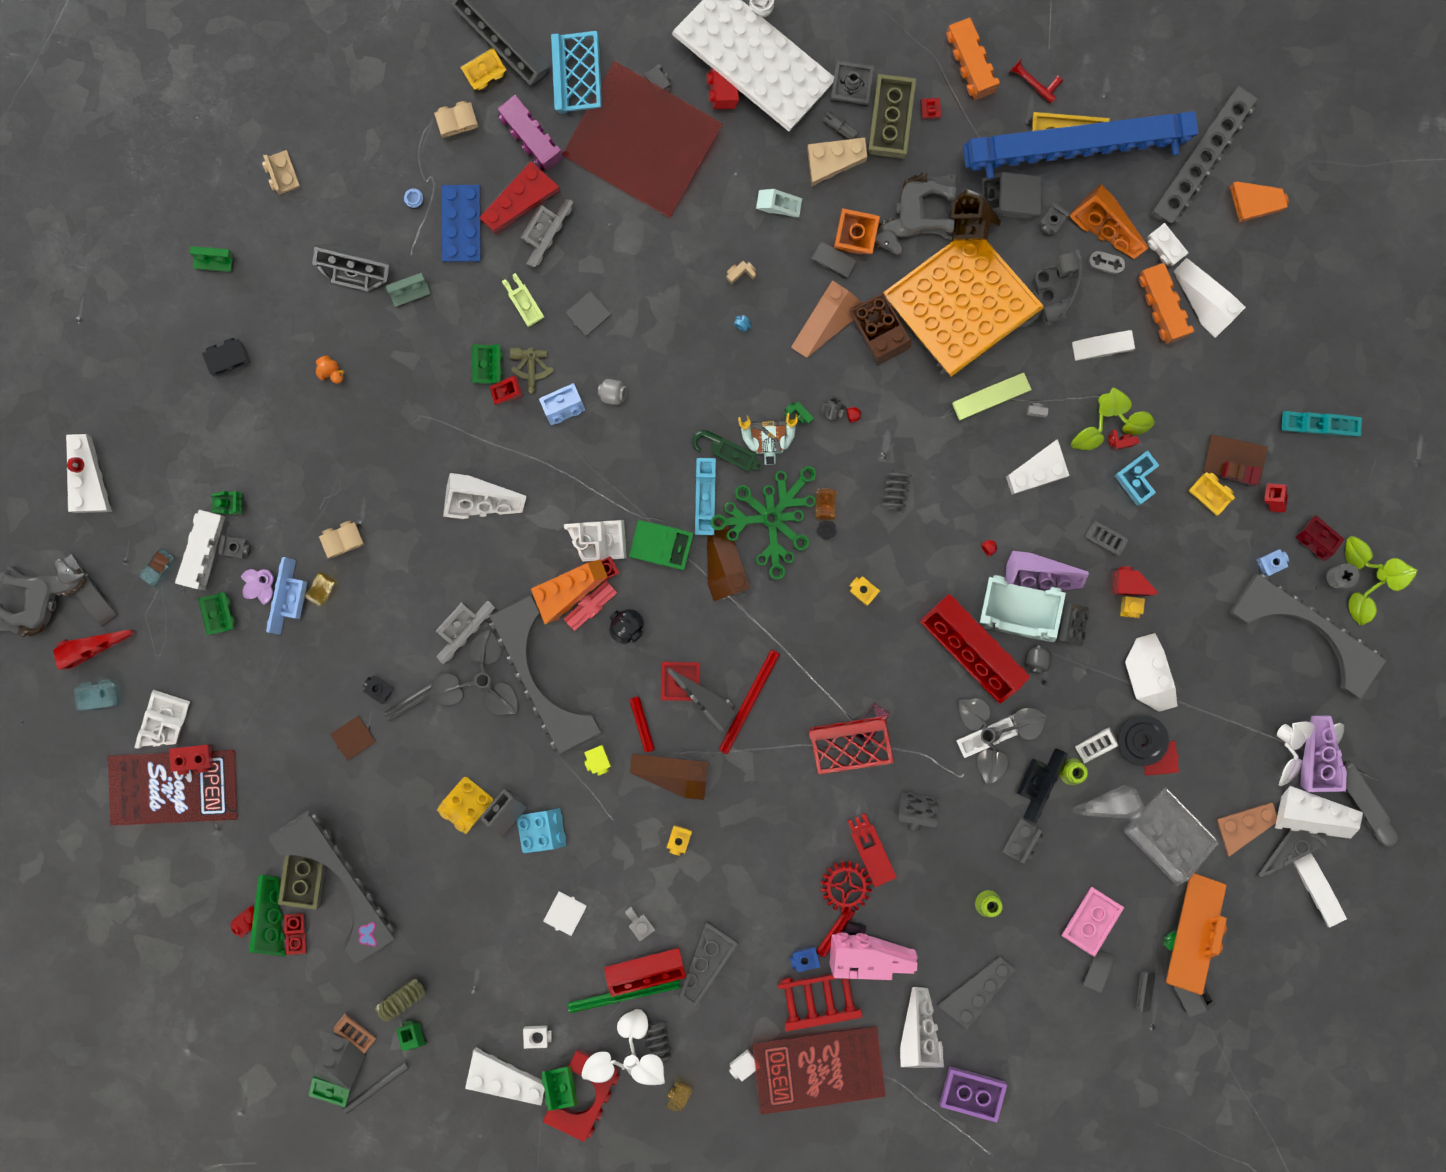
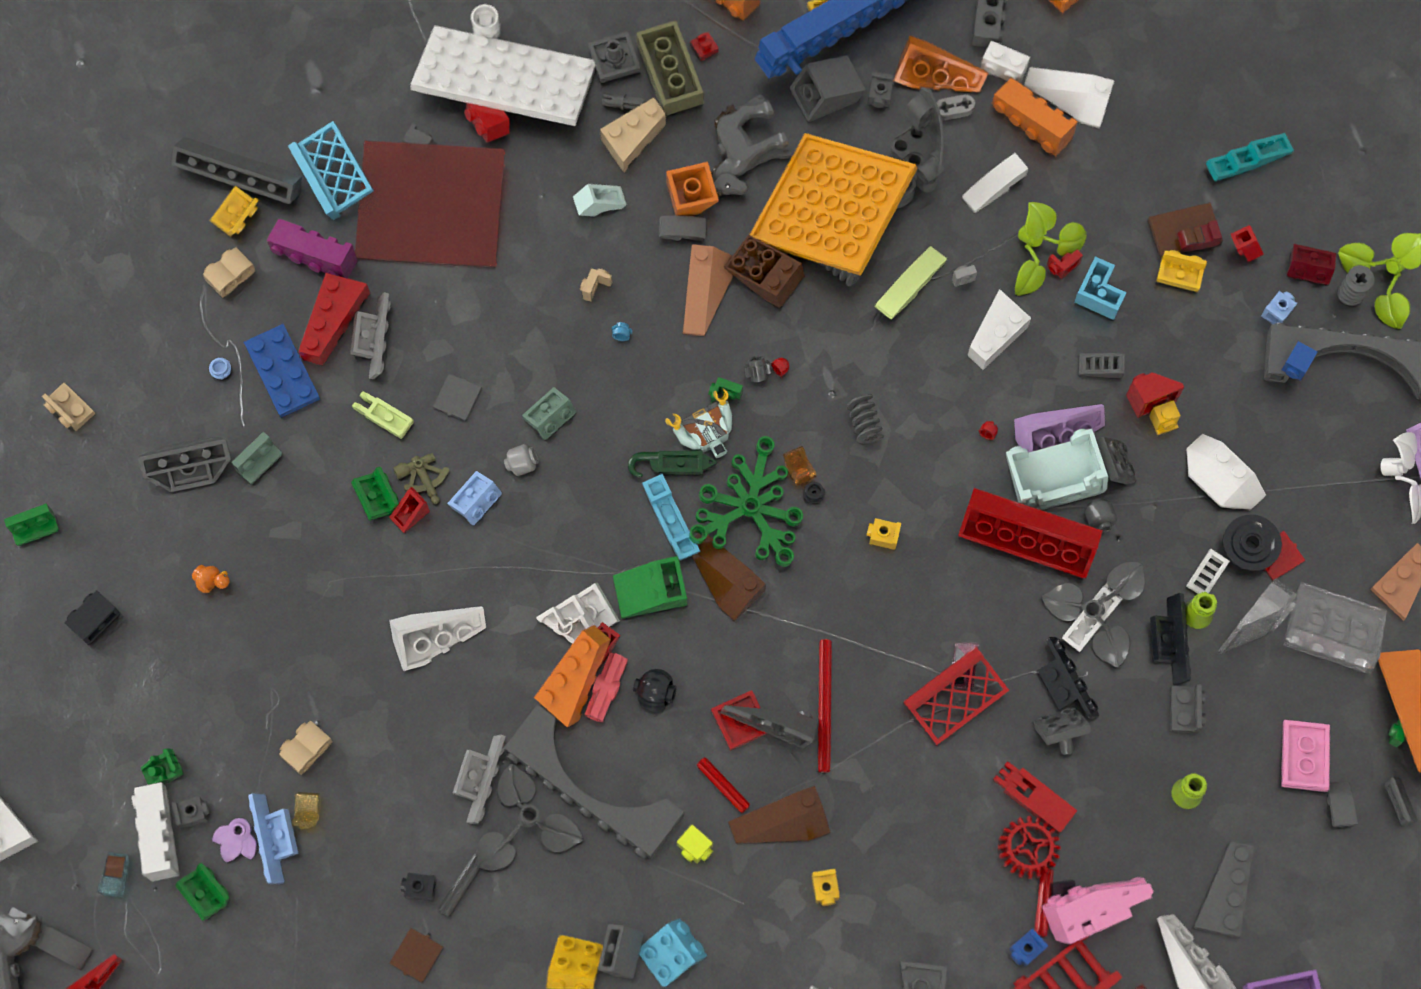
camera: 25 degrees left, 15 degrees down
dark brown piece [951,189,1001,241] -> none
none -> sand green bracket [522,387,576,440]
none -> black bracket [1038,637,1099,719]
none -> blue brick [1282,341,1317,381]

